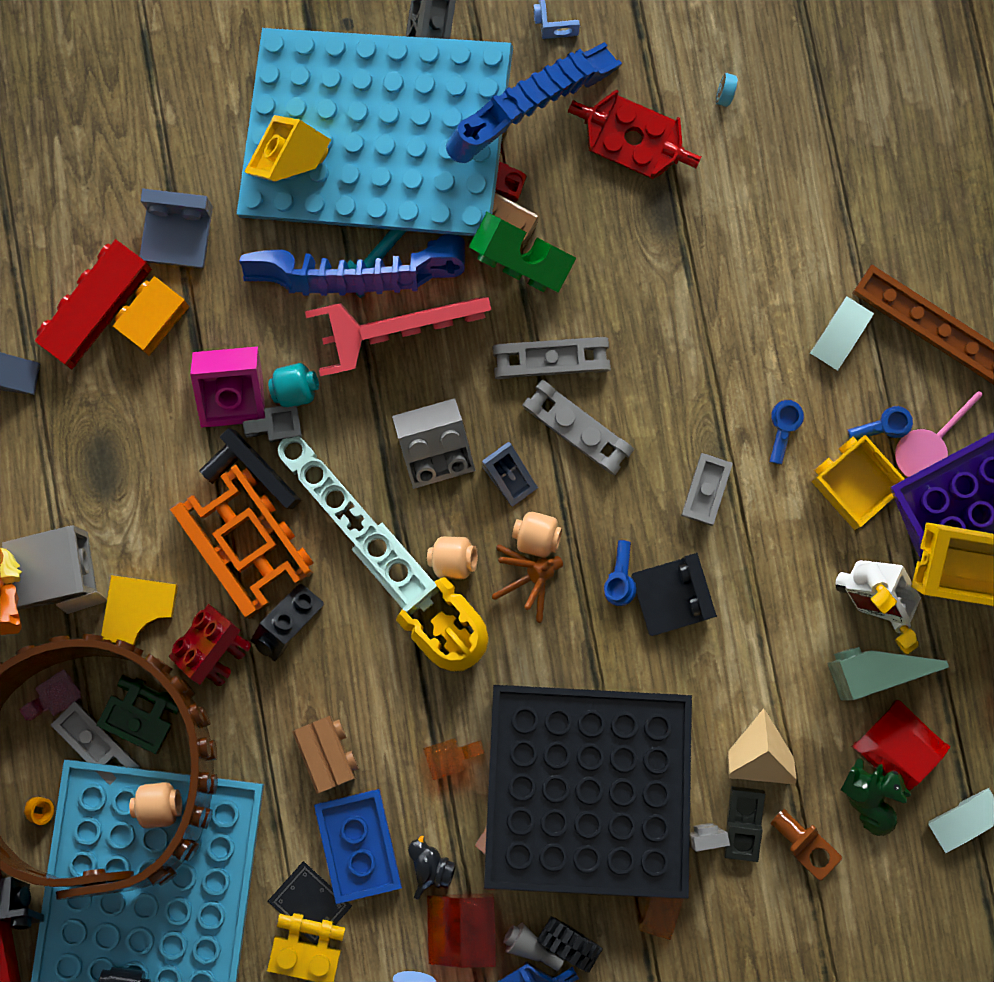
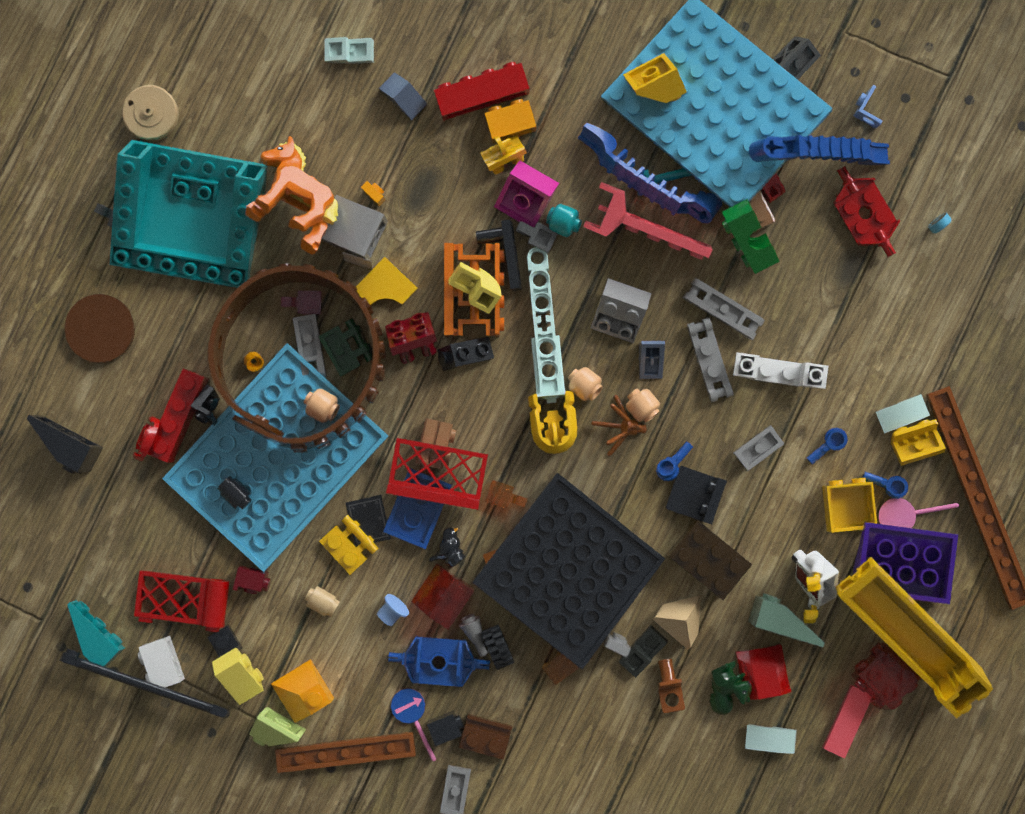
camera: 40 degrees right, 5 degrees up
sand blue bracket [140,188,213,269] -> none
none -> light orange plate [361,181,385,207]
none -> red fence [386,438,488,510]
none -> light yellow brick [448,262,502,314]
none -> yellow hips [480,135,527,175]
none -> dark brown brick [666,519,752,600]
none -> white slope [733,352,829,389]
none -> yellow bracket [890,419,946,466]

